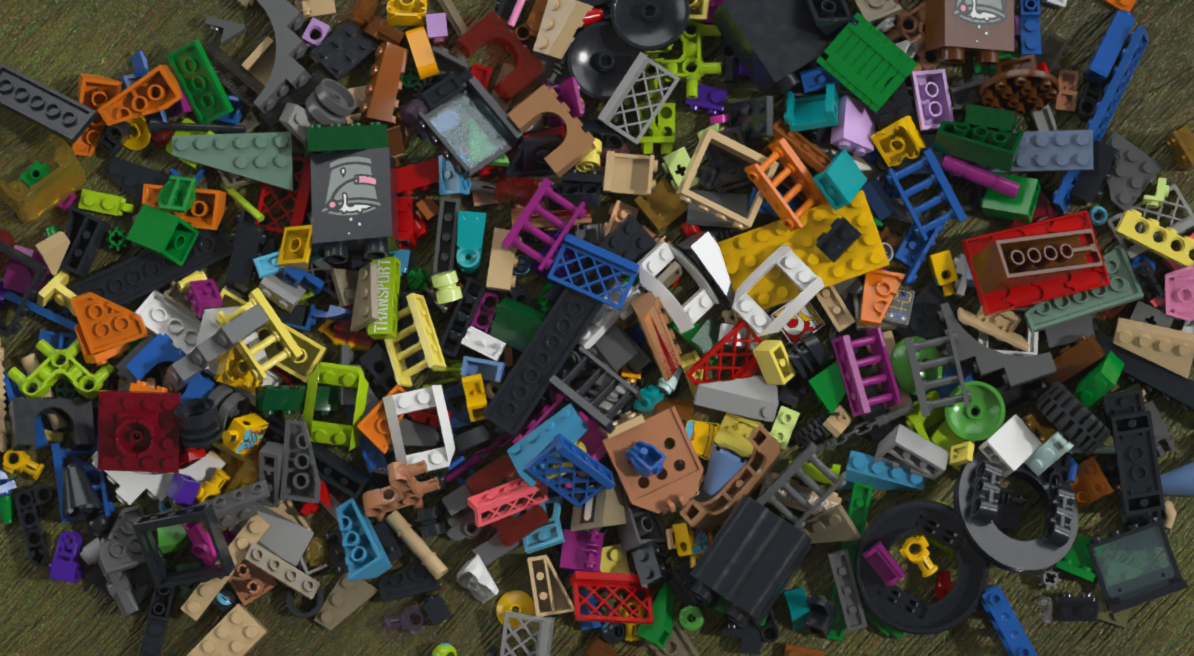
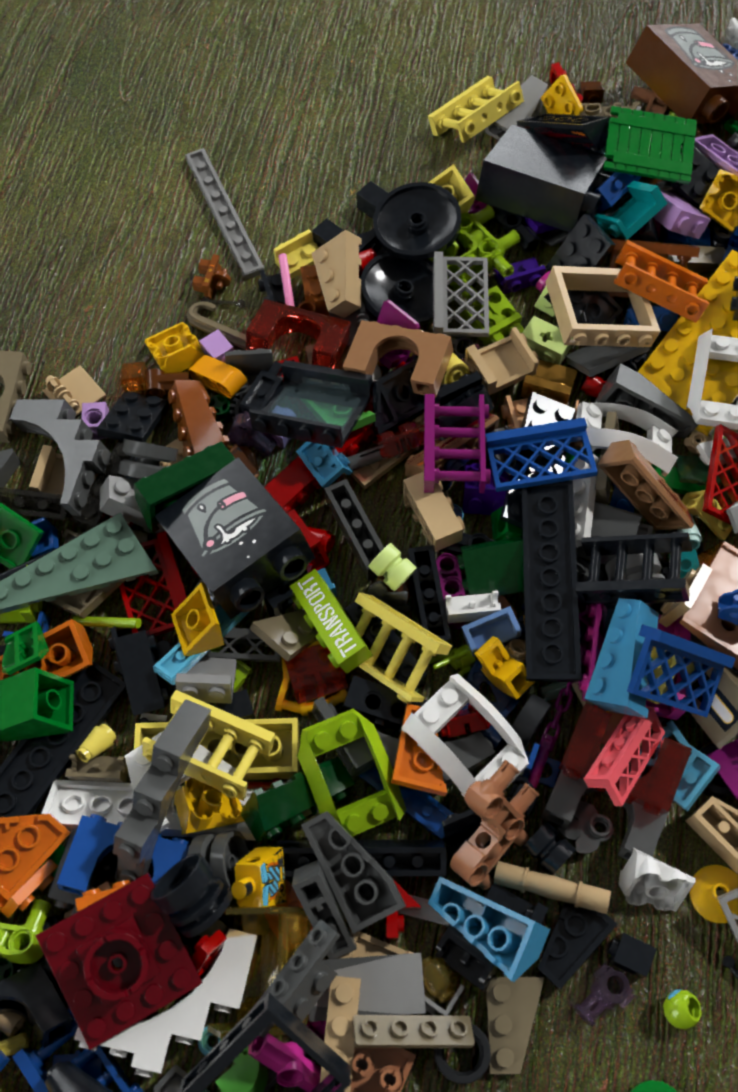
camera: 30 degrees left, 20 degrees down
dark purple brick [166,473,201,506] -> none
magenta bracket [187,279,222,318] -> none
yellow connector [195,467,231,503] -> none
blue slope [282,266,325,295] -> none
blue bracket [286,304,318,332] -> none
blue slope [310,305,353,321] -> none
dark tan wing [350,262,379,332] -> none
green gear [406,268,431,292] -> none
dark orange bracket [414,196,439,222] -> none
teal piece [456,211,487,276] -> none
teal panel [812,149,867,211] -> none

